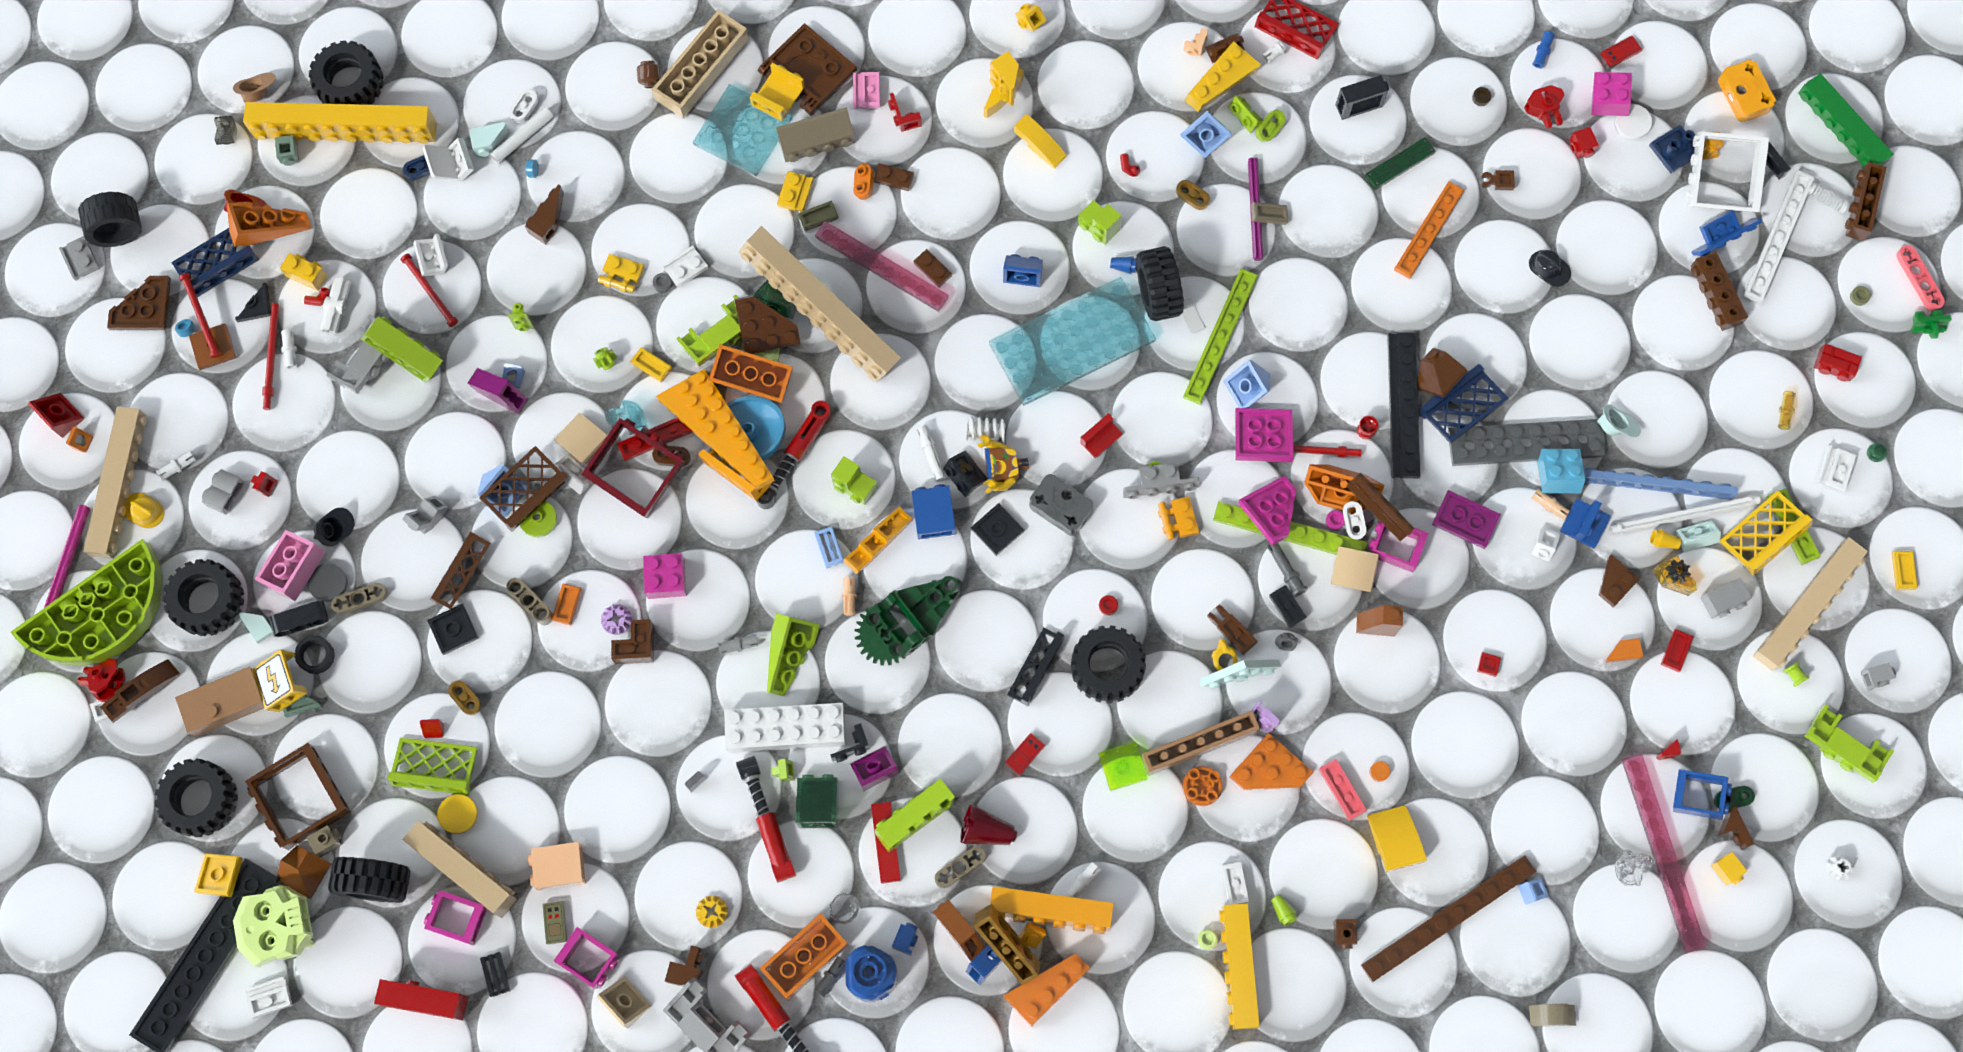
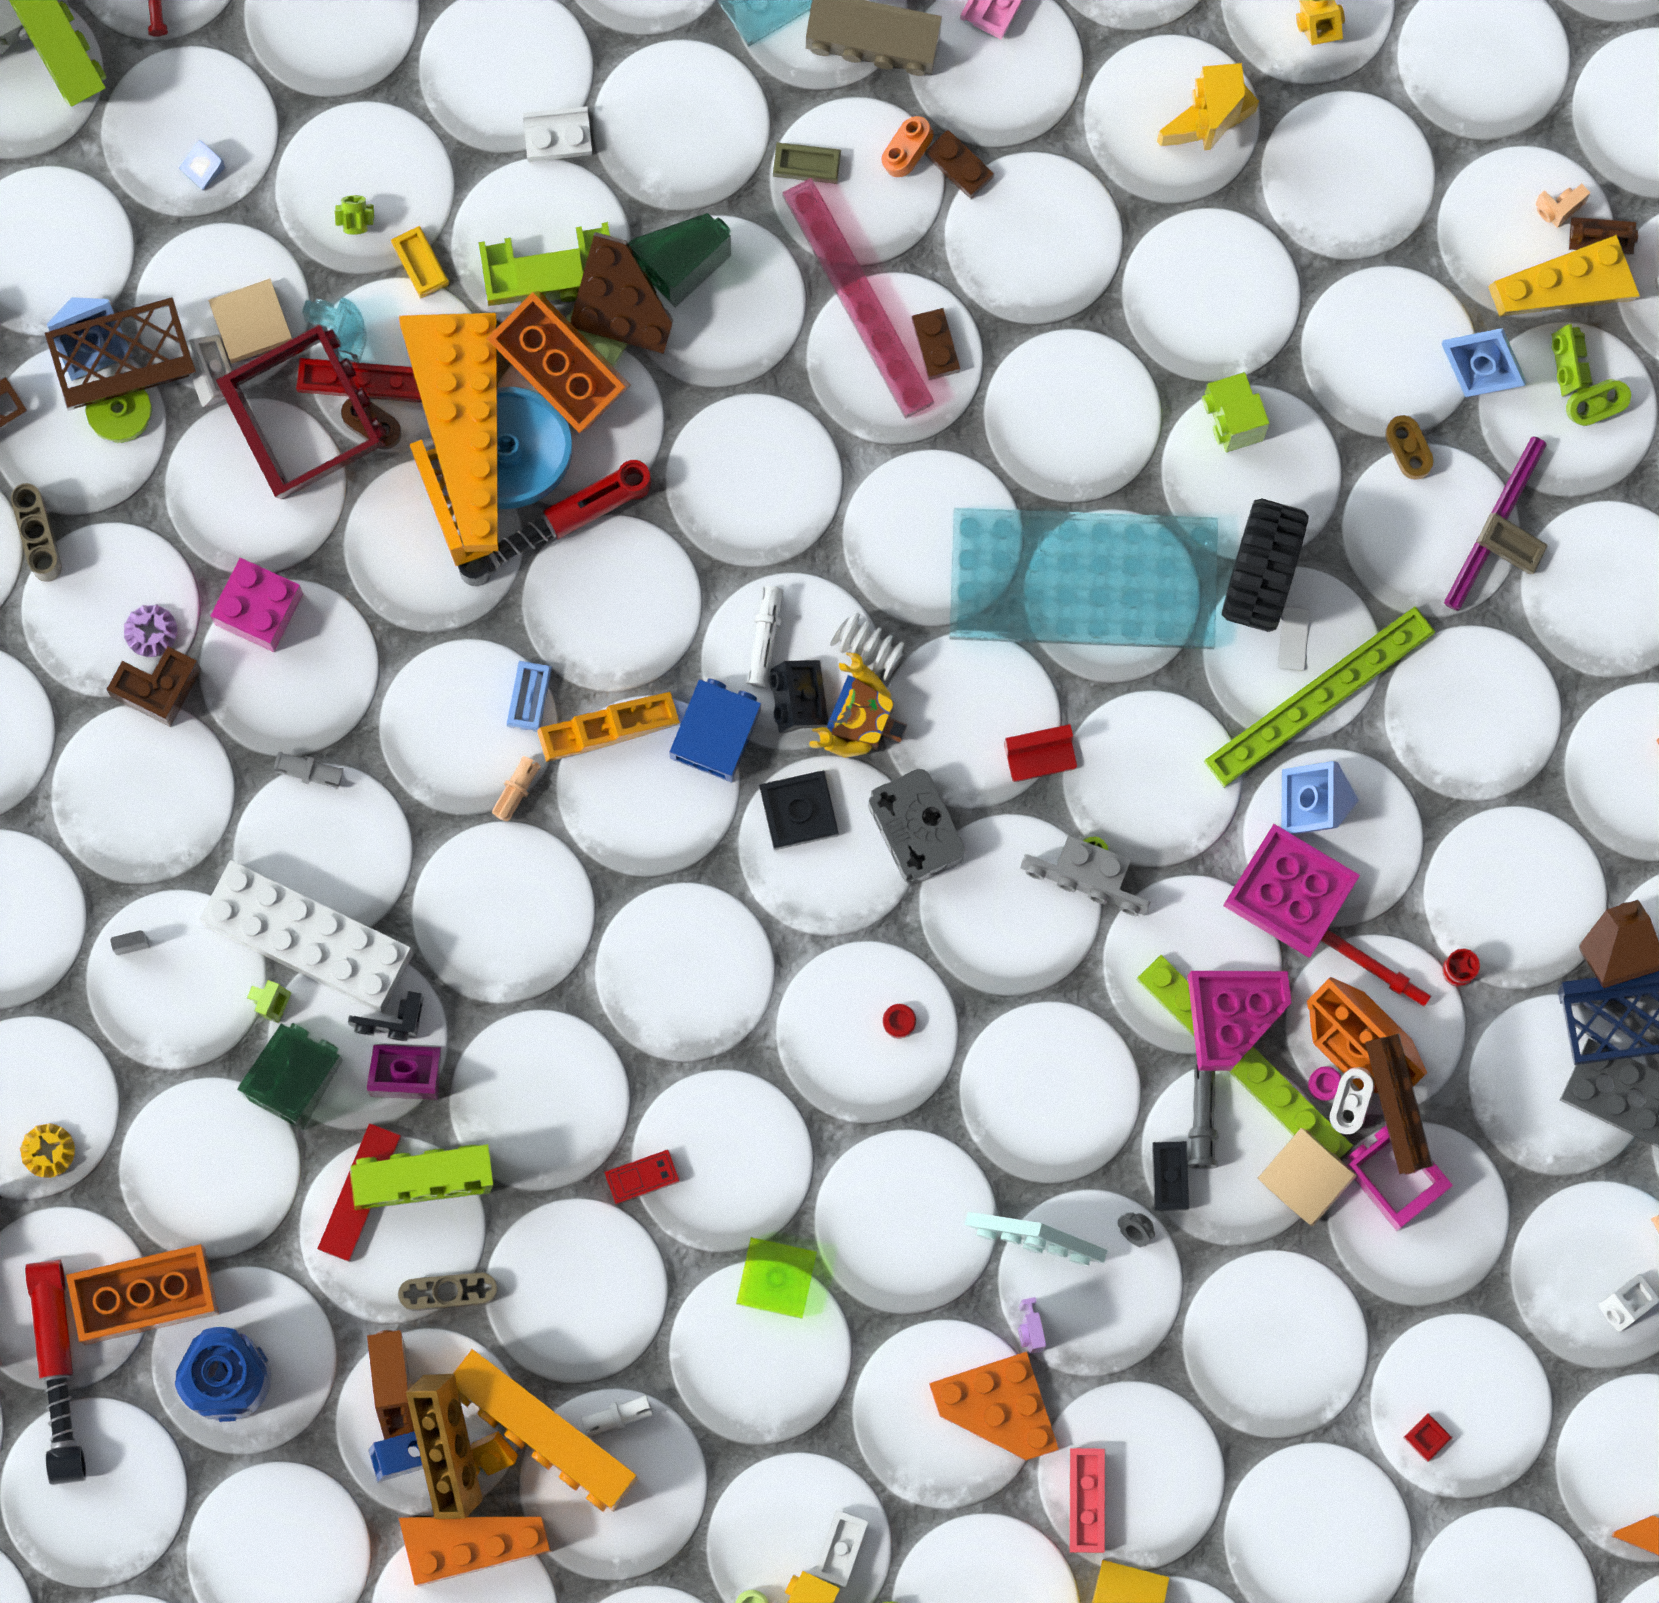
camera: 25 degrees right, 5 degrees up
magenta slope [467,368,528,414] -> none
lime hinge [508,303,534,331] -> none
orange tile [551,583,582,626] -> none
yellow plate [598,254,645,293] -> none
flat silver tile [653,273,672,293] -> none
piece [736,755,796,883] -> none
tan brick [739,226,901,382] -> none
lime wedge [767,613,820,696] -> none
yellow plate [777,171,814,212] -> none
dark grey pin [814,956,846,997] -> none
clear hair [829,893,860,924] -> none
lime brick [831,456,878,505] -> none
dark green connector [854,576,962,666] -> none
red bracket [888,93,922,132] -> none
blue brick [892,922,919,956] -> none
dark red cone [960,805,1017,845] -> none
blue slope [1003,254,1043,287] -> none
black fence [1007,627,1064,706] -> none
yellow slope [1014,113,1067,169] -> none
black tyre [1071,625,1146,703] -> none
blue cone [1110,256,1137,274] -> none
red arm [1120,153,1141,177] -> none
medium nougat brick [1141,711,1260,776] -> none
light orange plate [1158,496,1199,540] -> none
orange tile [1182,766,1223,806] -> none
reddish brown hinge [1207,605,1258,656] -> none
yellow piece [1211,639,1238,671] -> none
slope [1356,605,1404,637] -> none
orange tile [1369,761,1390,782] -> none
black plate [1387,333,1420,479] -> none
magenta plate [1432,490,1501,549] -> none

